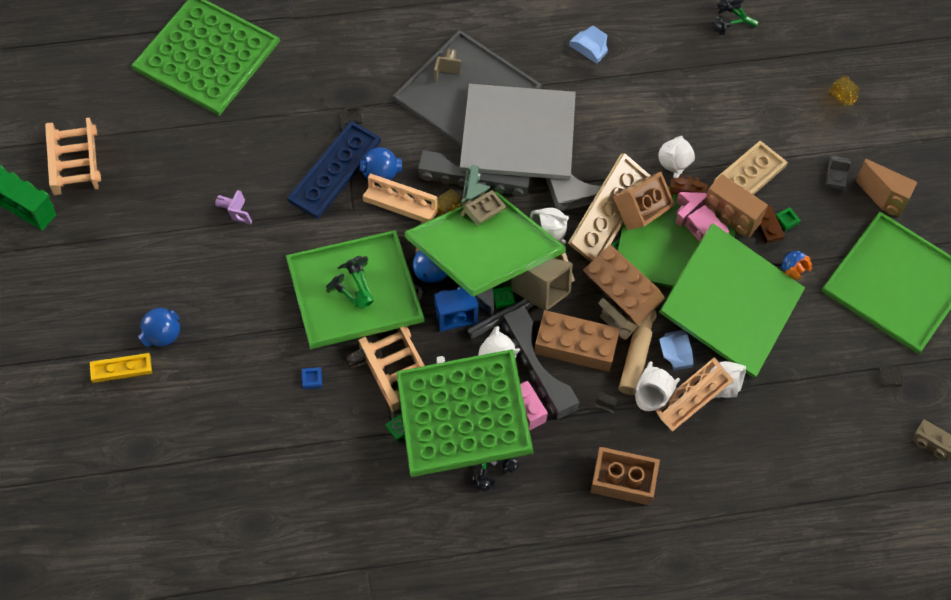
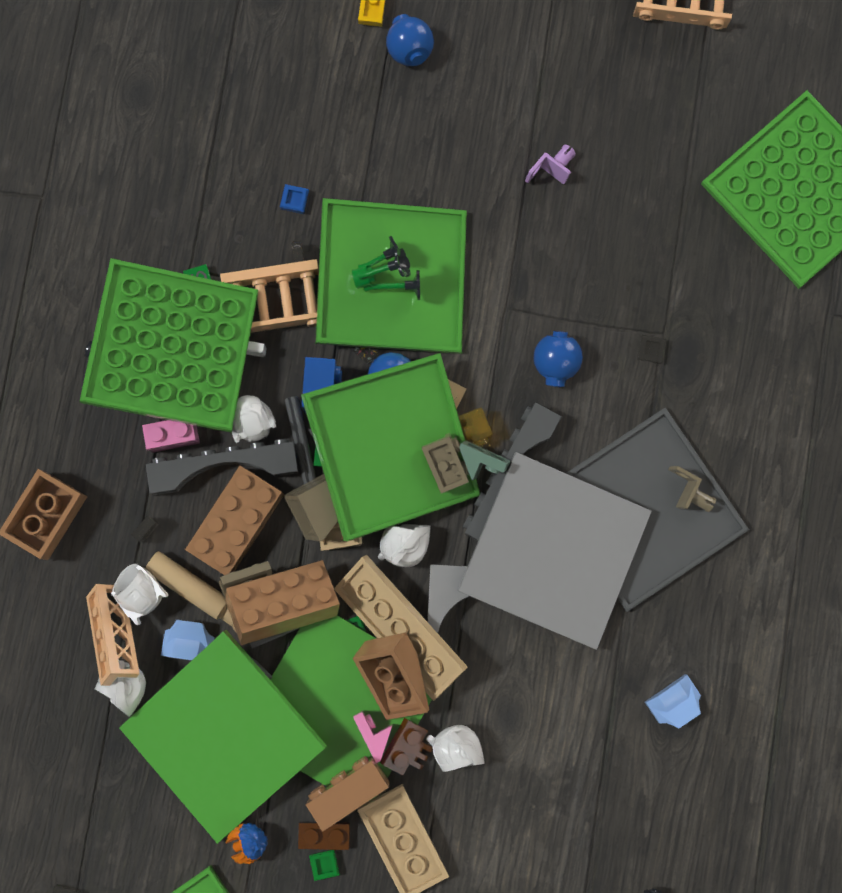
camera: 110 degrees right, 20 degrees up
dark blue plate [287,121,381,219] -> none
light nougat fence [363,174,438,223] -> none
bright pink brick [685,205,729,242] -> none

